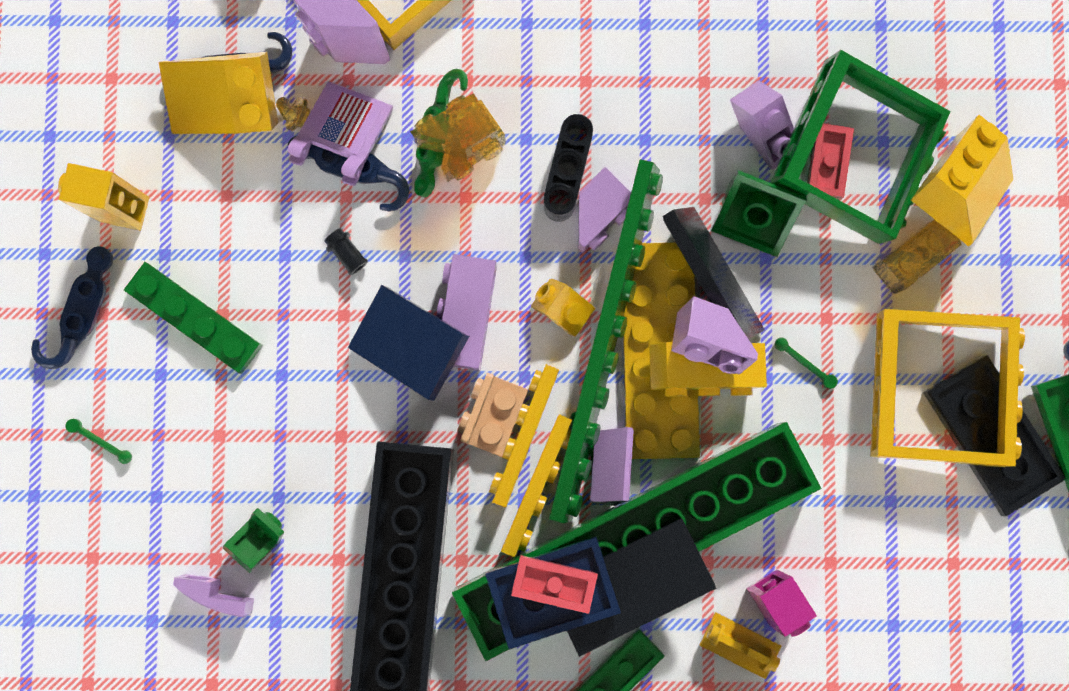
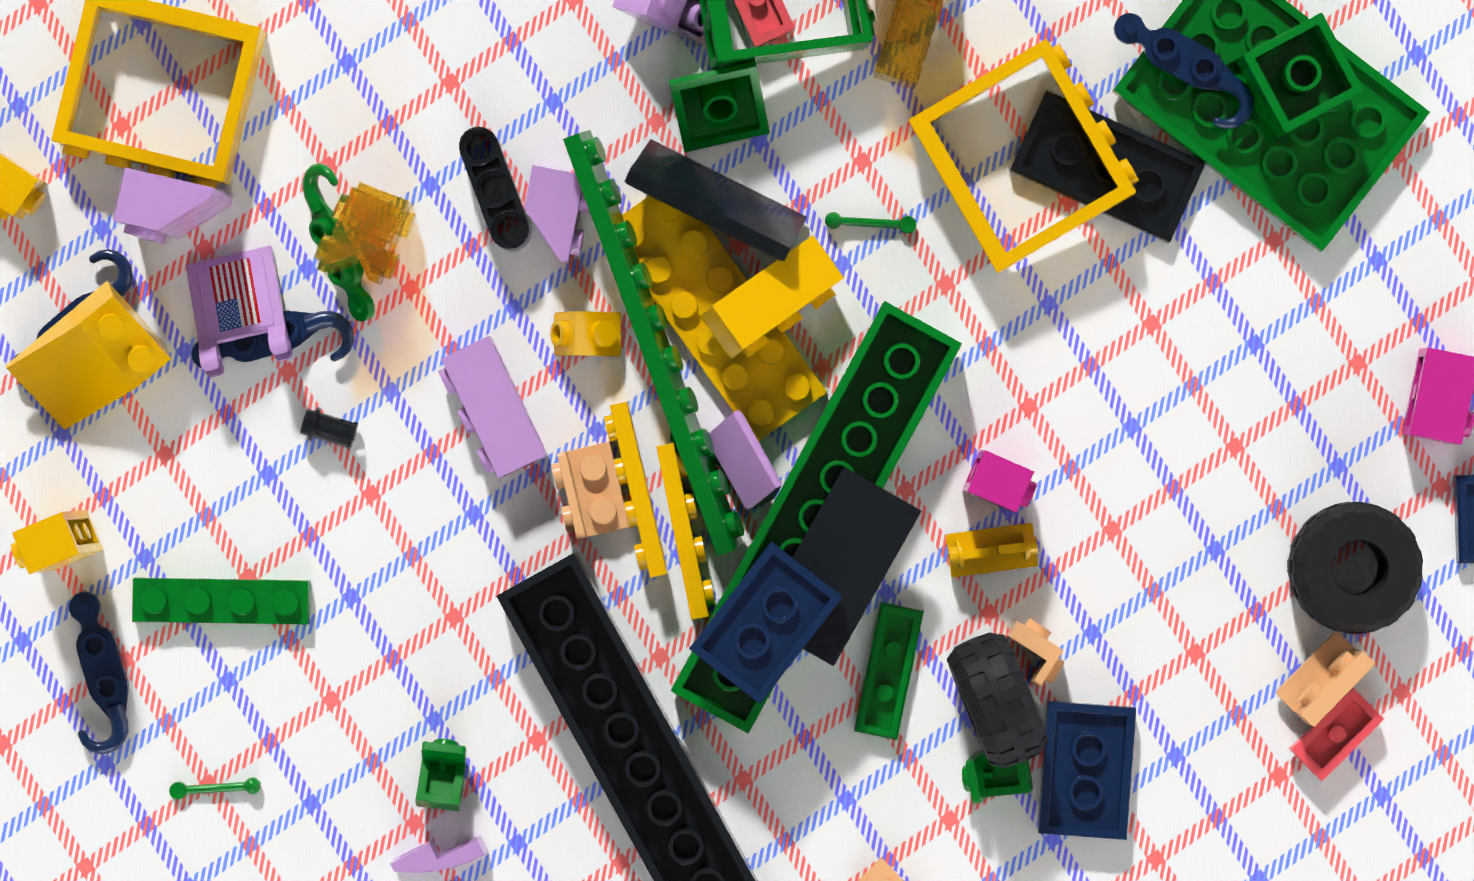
camera: 30 degrees left, 5 degrees up
clear yellow plate [276,96,310,132] -> none
dark blue tile [348,285,470,401] -> none
coral plate [511,555,598,614] -> none
lavender slope [671,296,758,375] -> none

